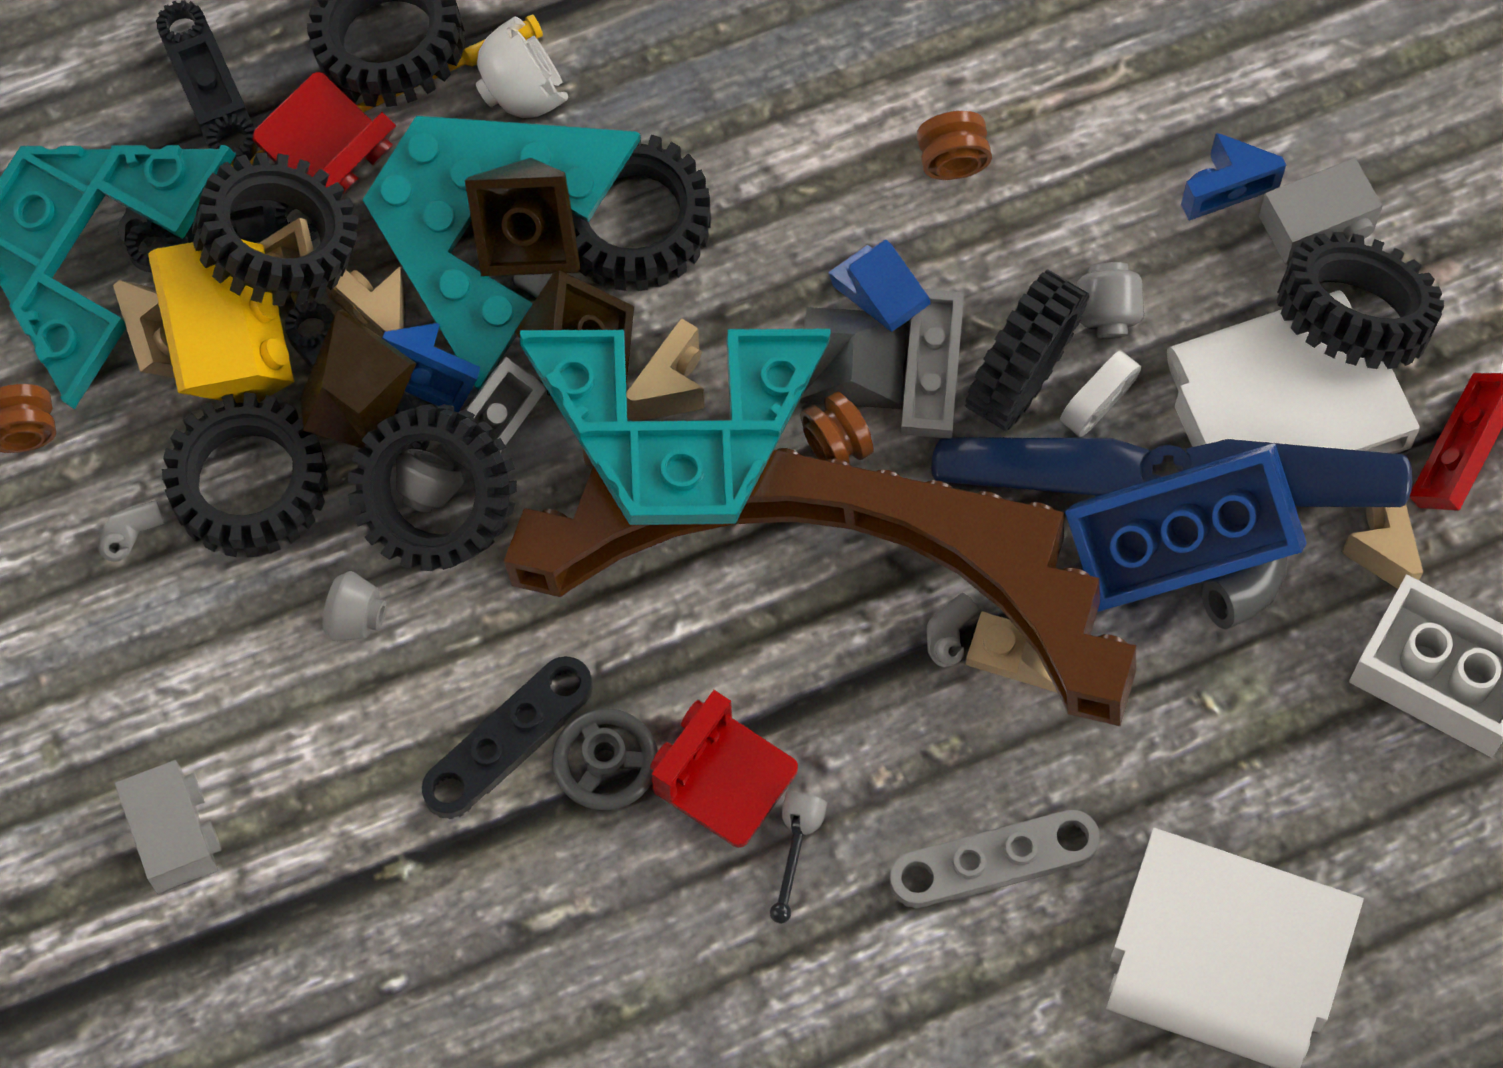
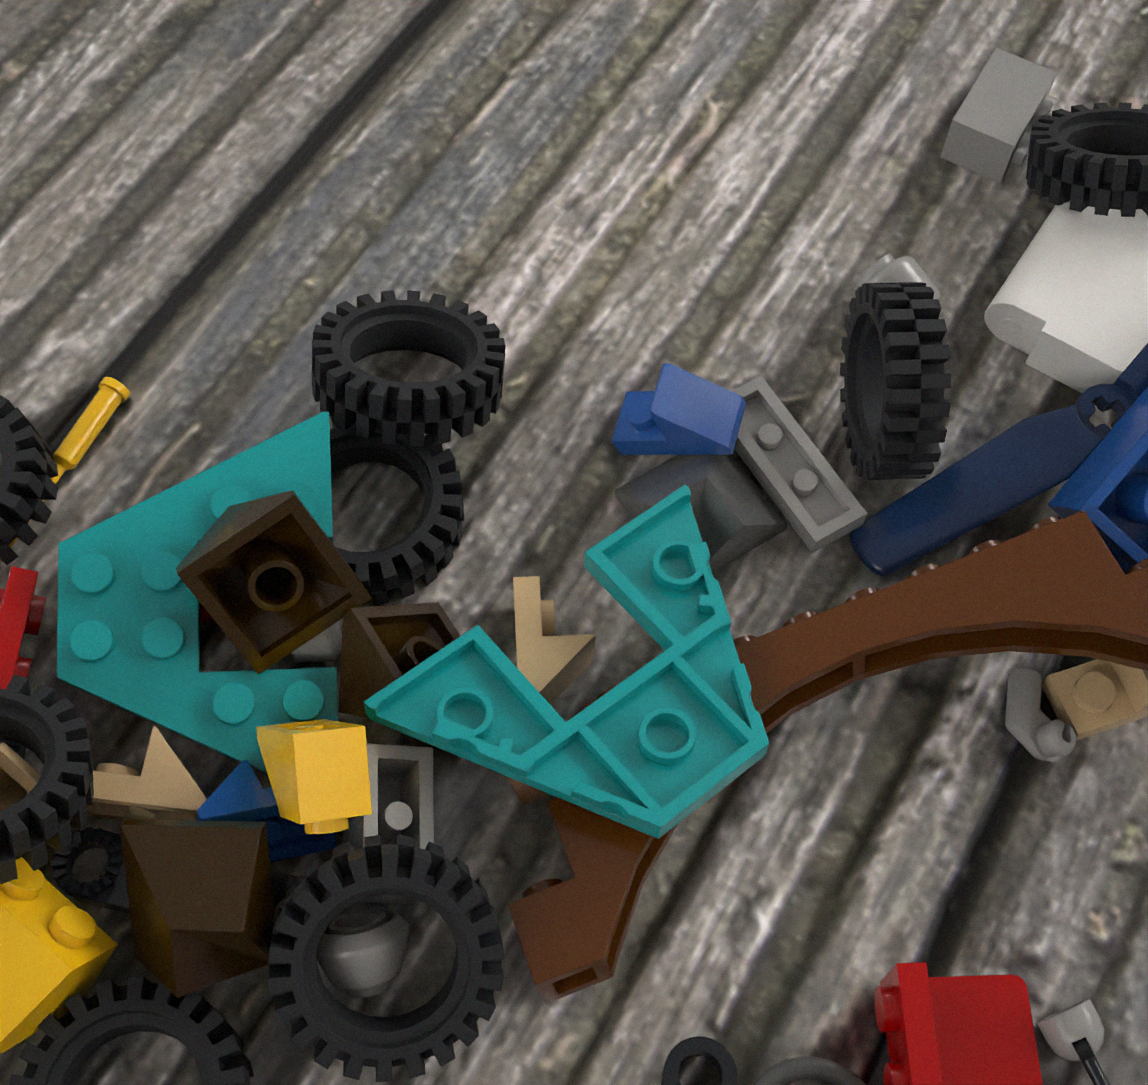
camera: 40 degrees left, 5 degrees down
white cylinder [476,16,568,118] -> none
dark orange wheel [800,391,874,464] -> none
dark orange wheel [917,111,992,180] -> none
white beam [1060,351,1141,437] -> none
blue slope [1181,133,1286,221] -> none
none -> yellow slope [256,719,372,834]
none -> black tyre [312,290,506,446]

